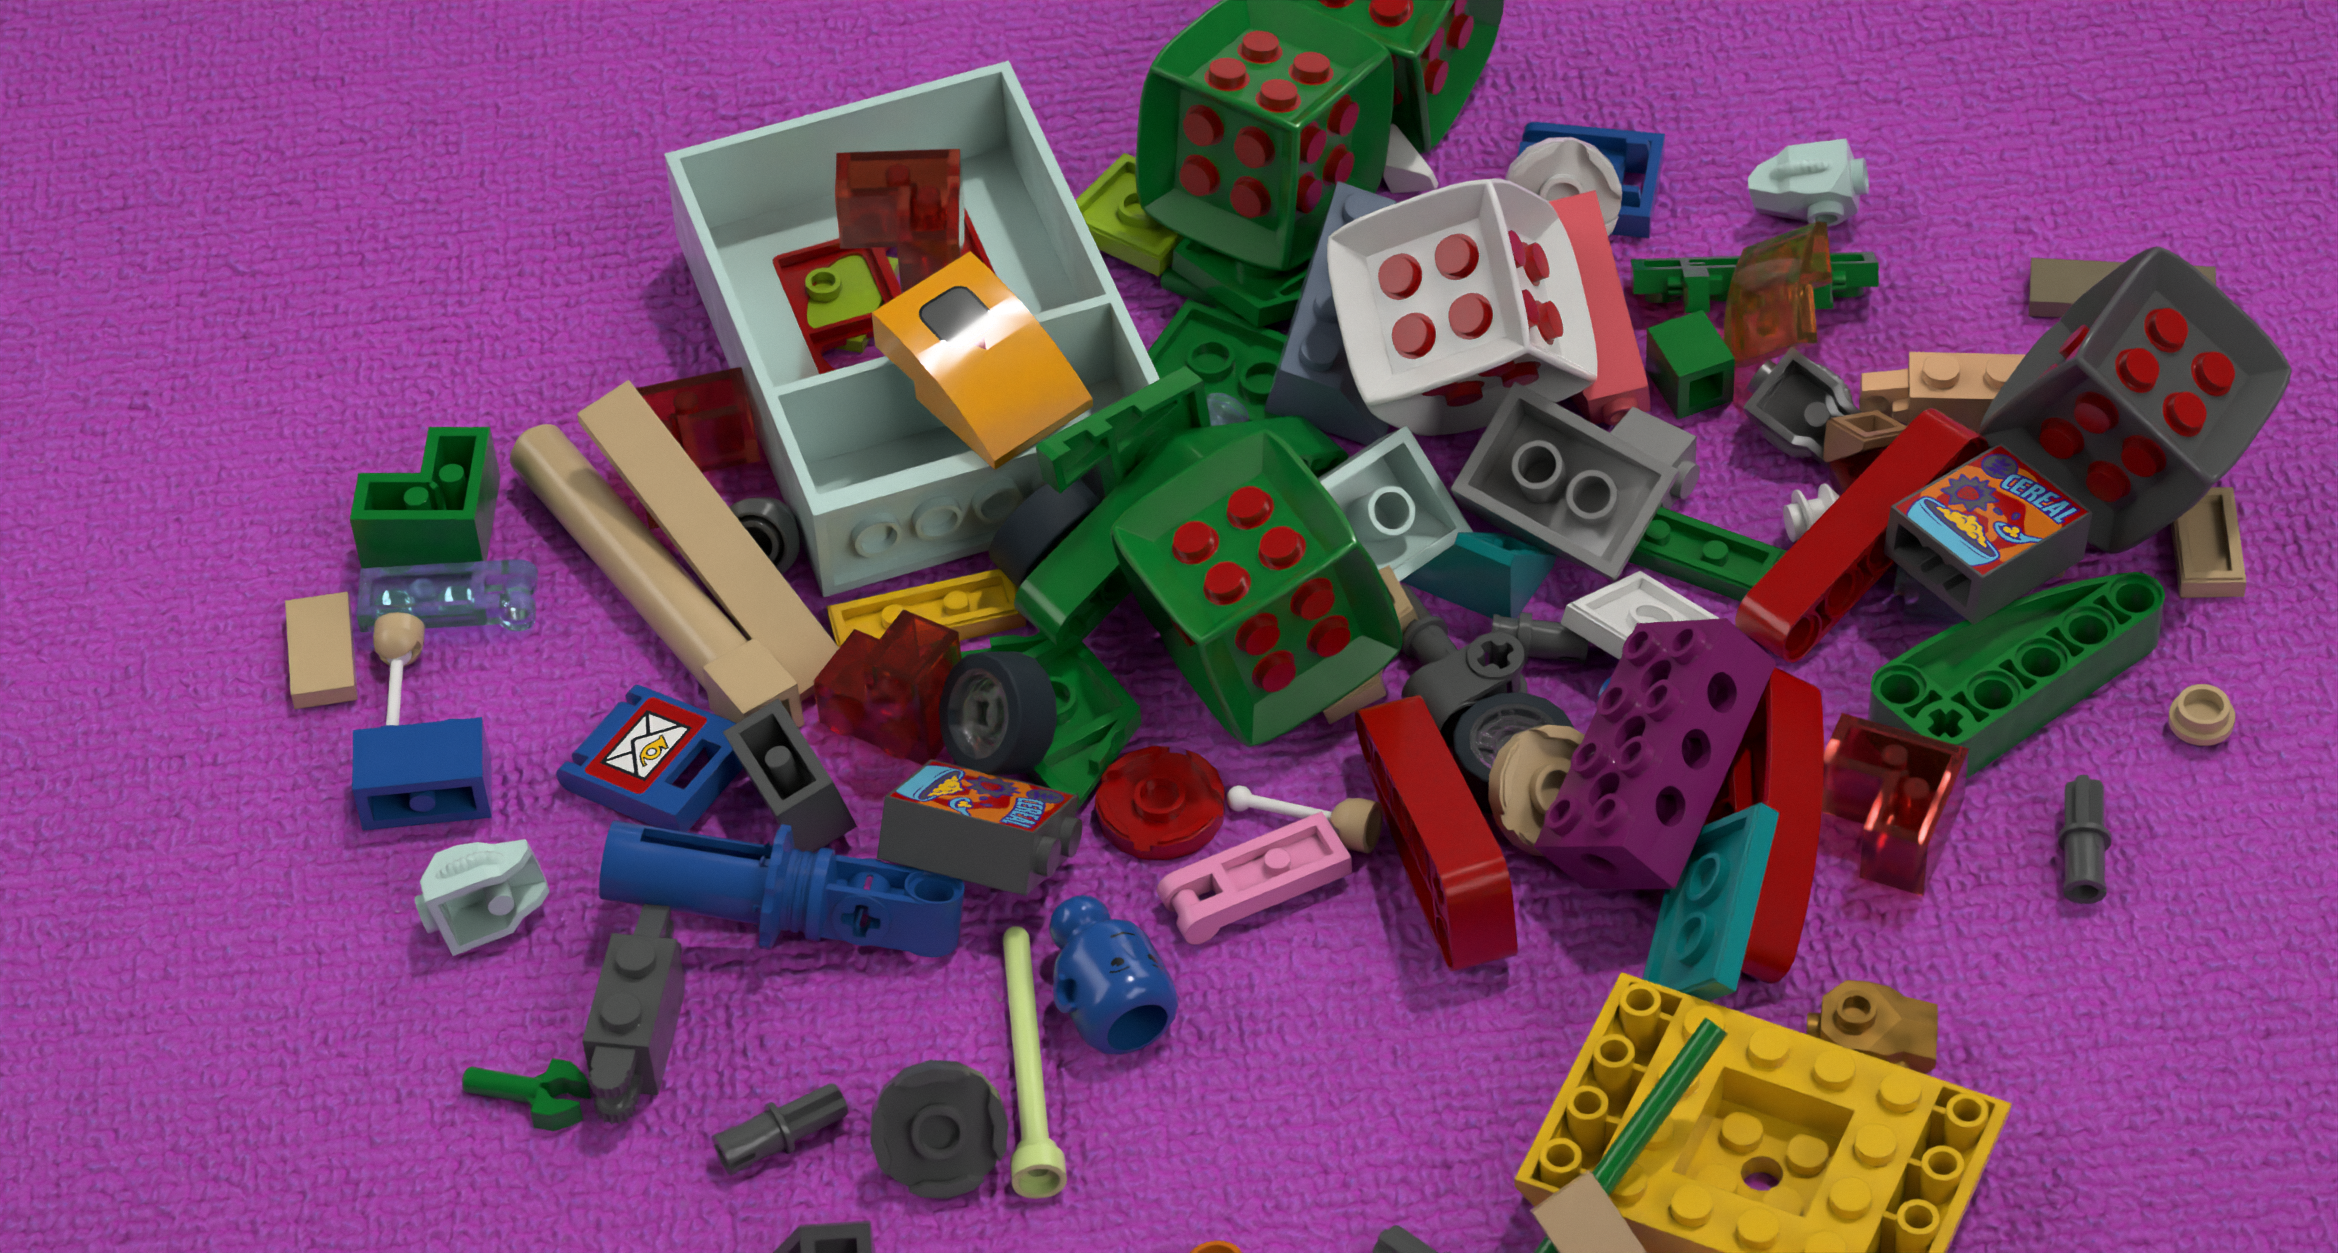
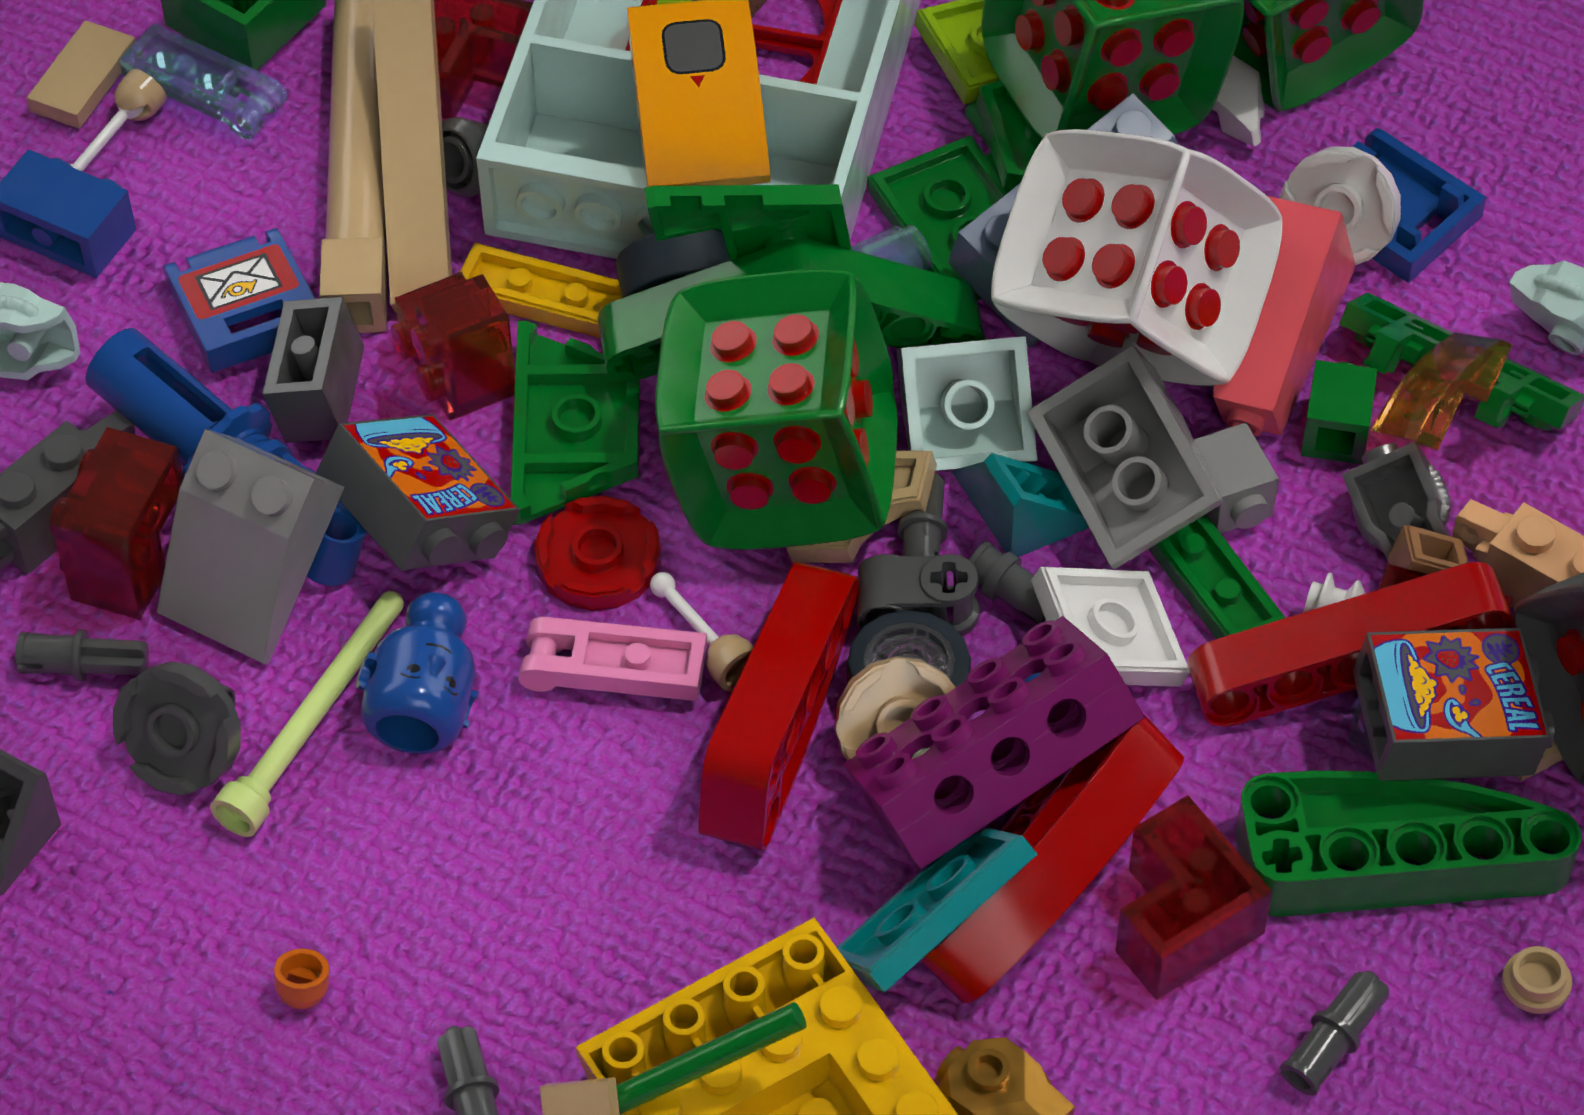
camera: 30 degrees right, 5 degrees up
black wheel [939,652,1057,775] -> none
none -> clear red brick [49,427,184,620]
none -> light grey slope [157,429,345,664]

